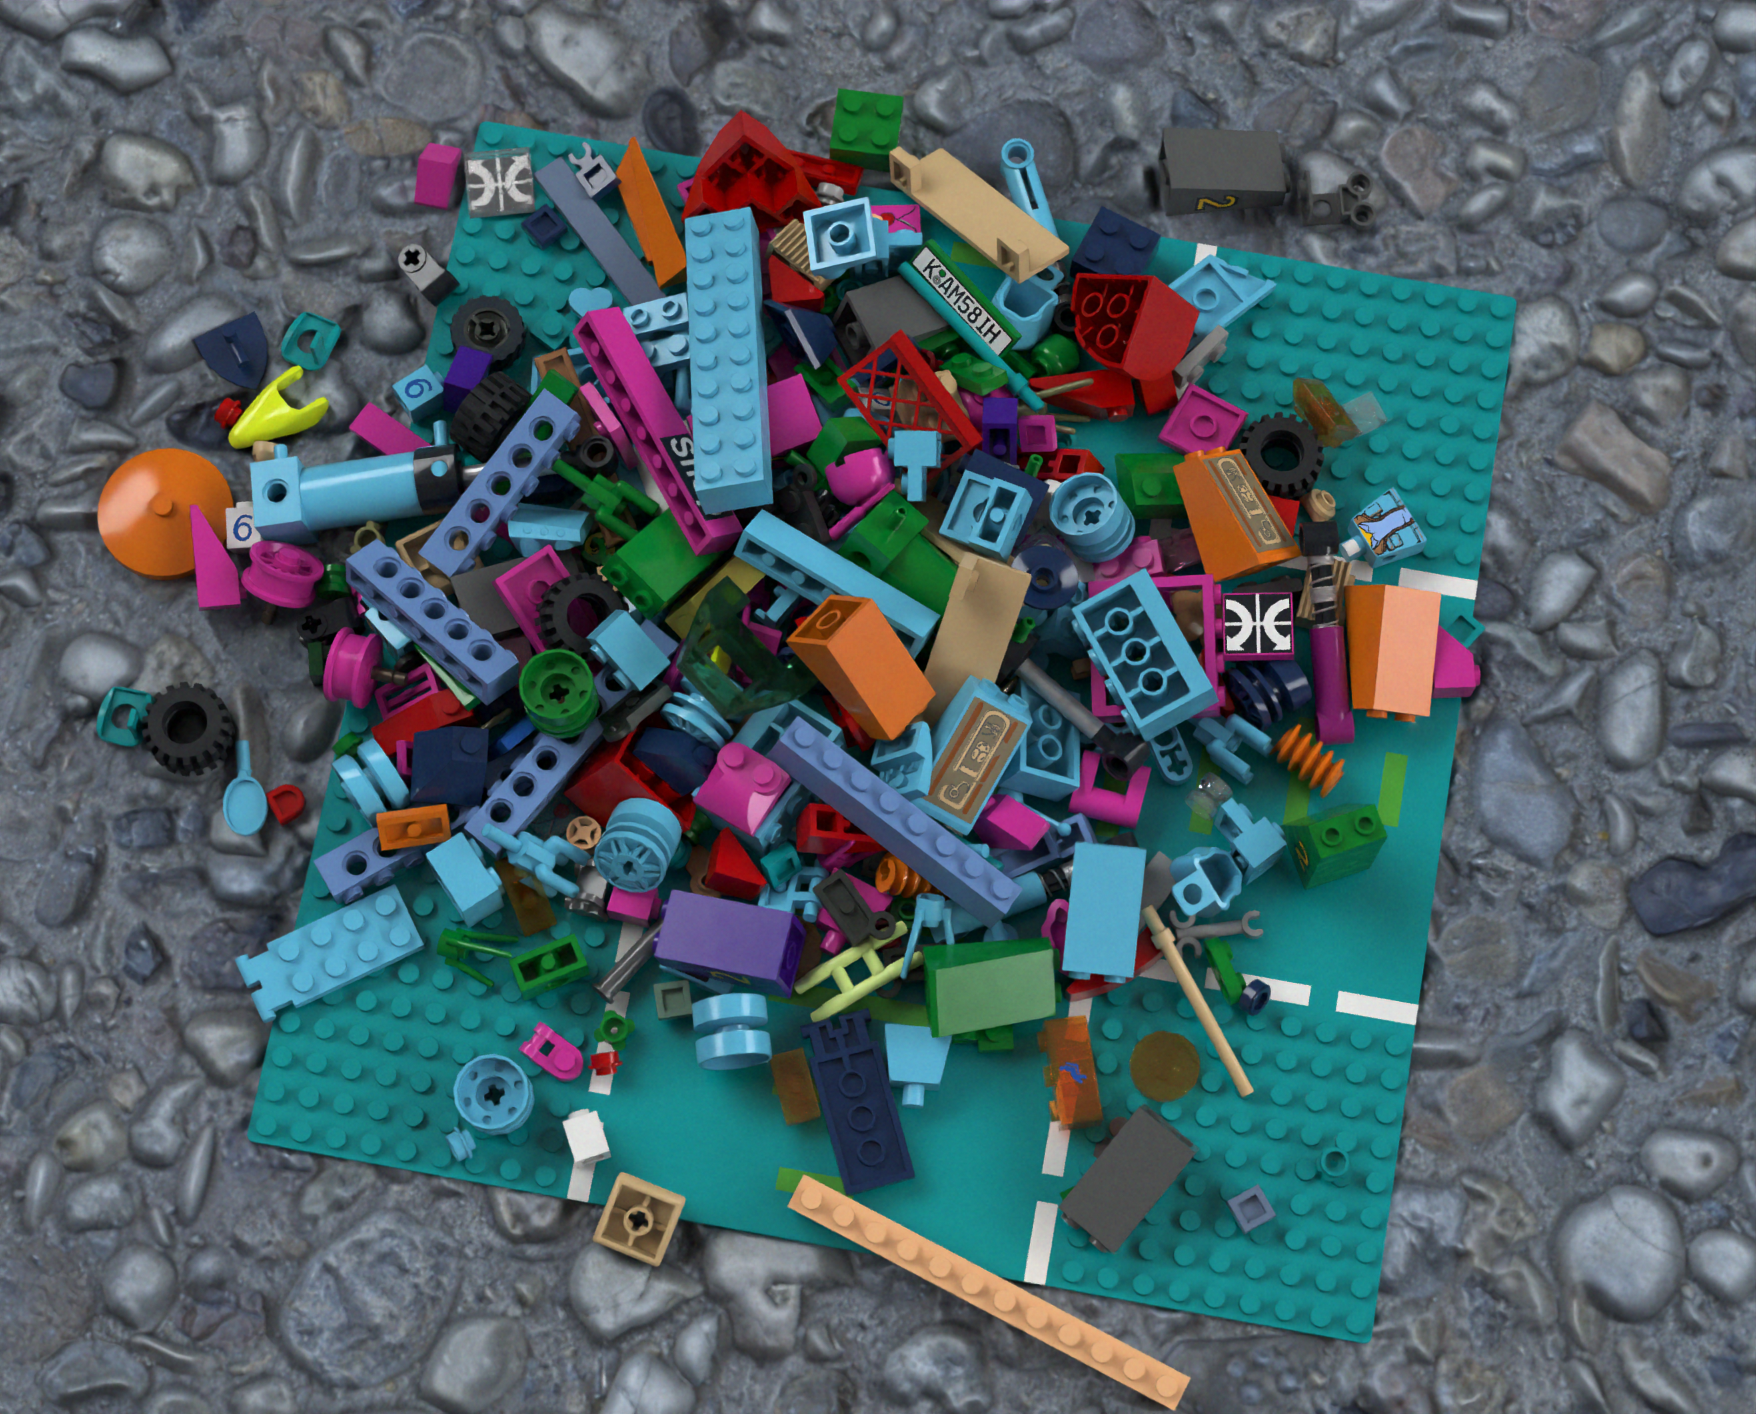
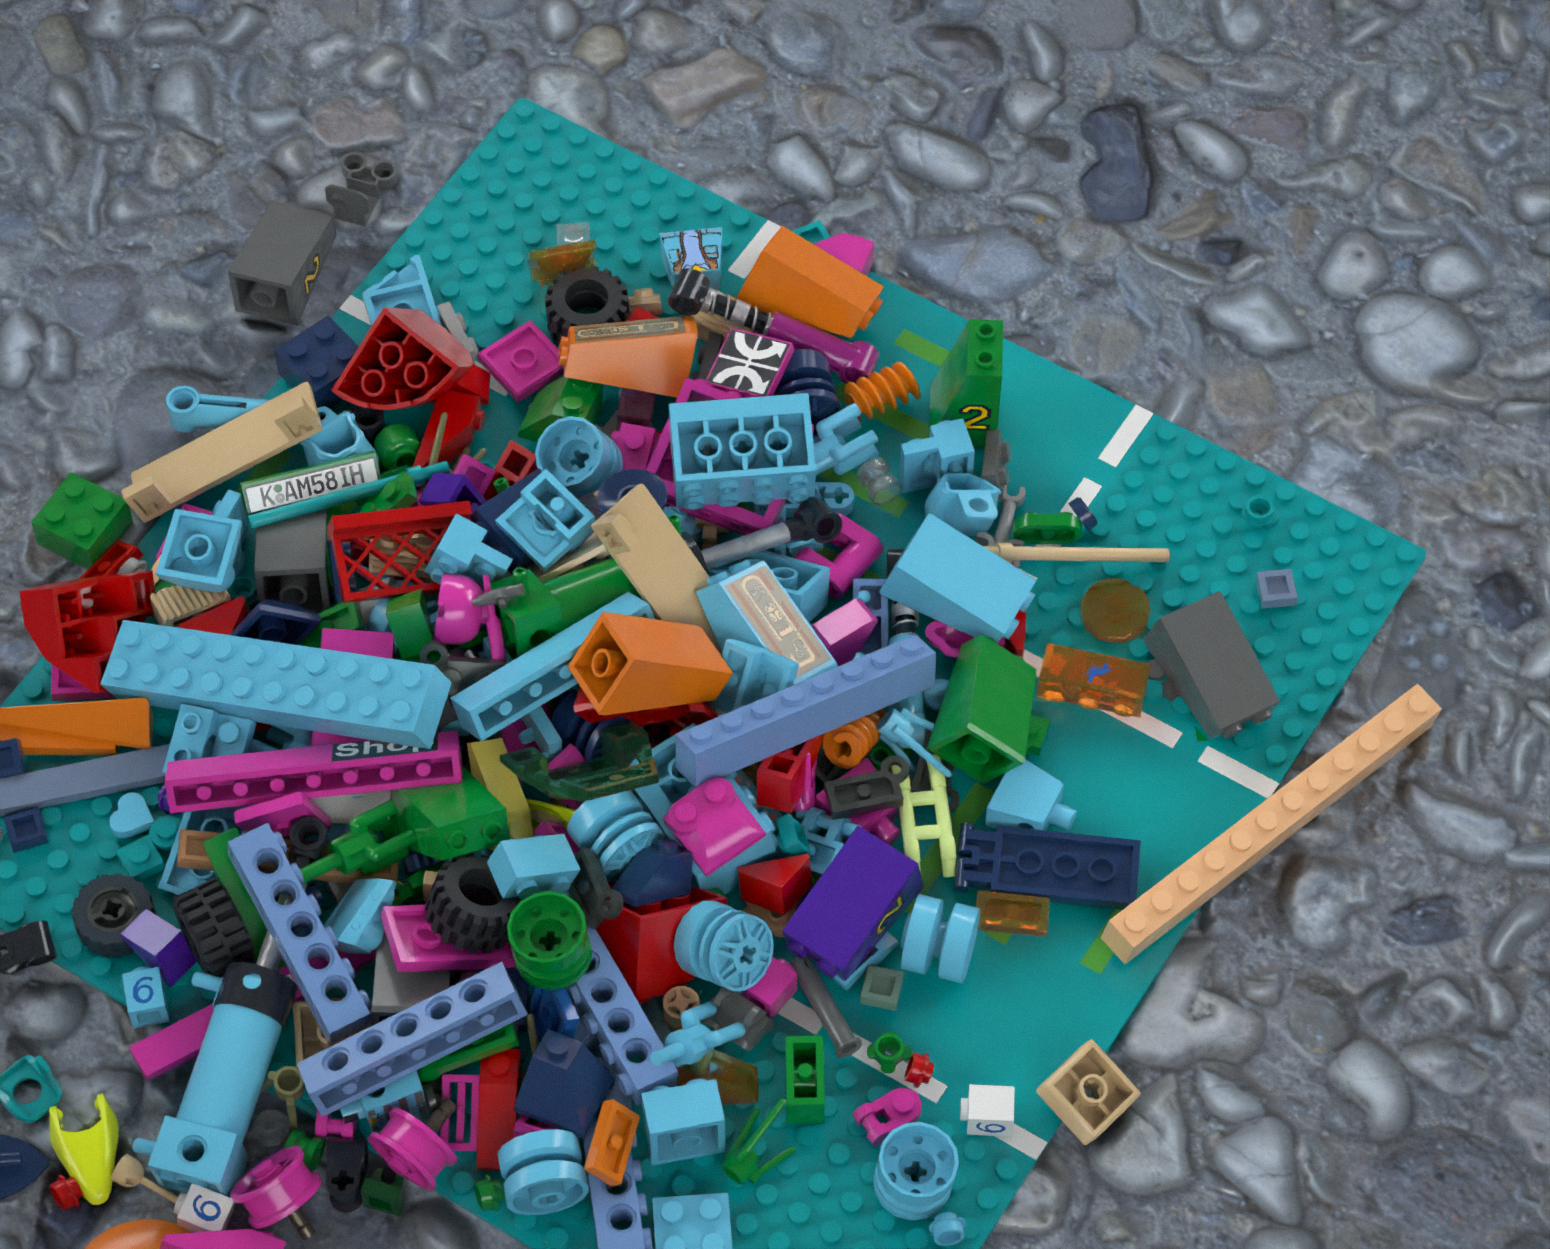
camera: 65 degrees left, 15 degrees down
none -> dark grey helmet [472,583,525,608]
none -> dark grey plate [982,429,1012,500]

